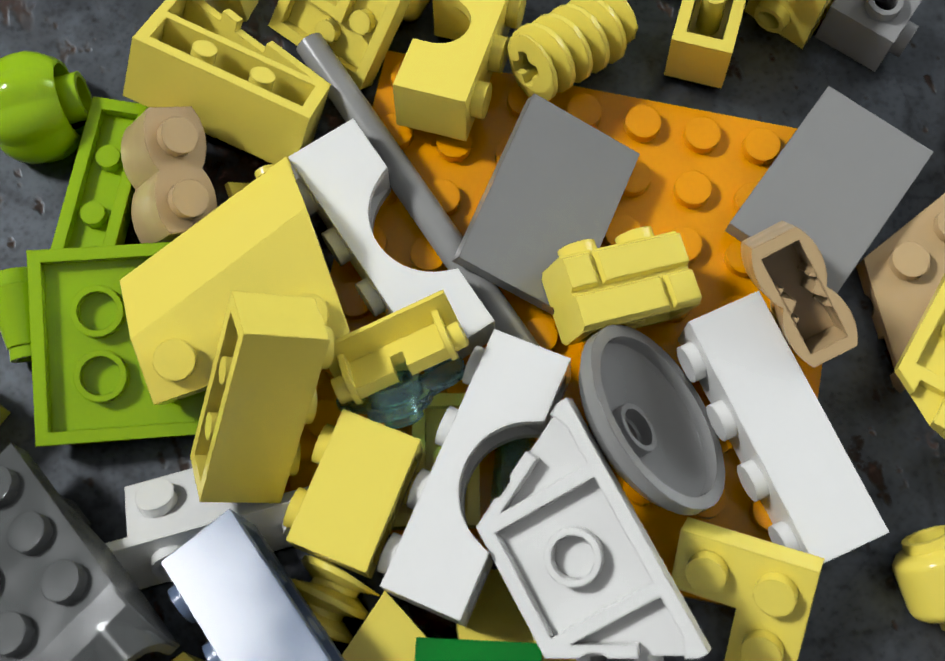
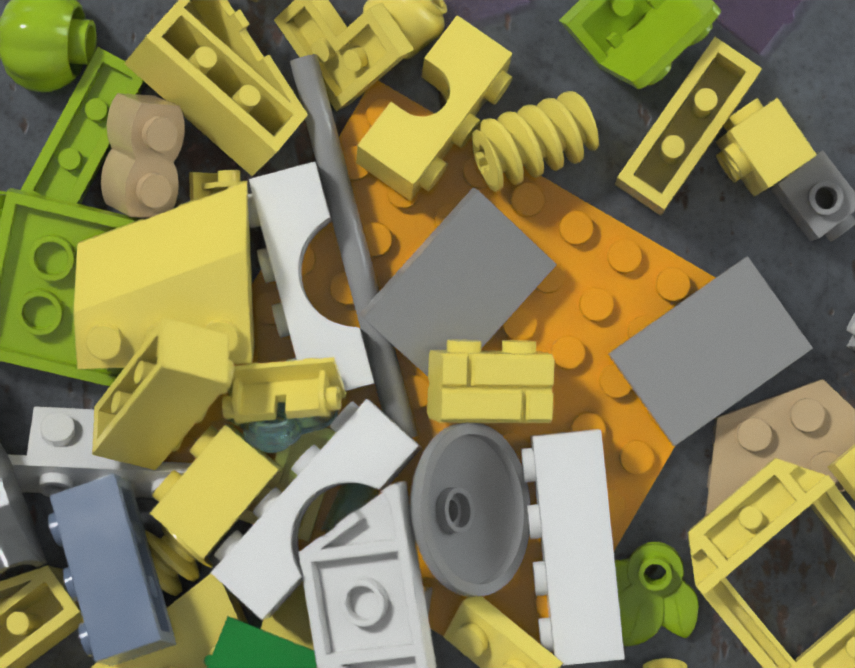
camera: 20 degrees right, 15 degrees up
tan brick [741,220,858,368] -> none
none -> lime plate [615,542,699,646]

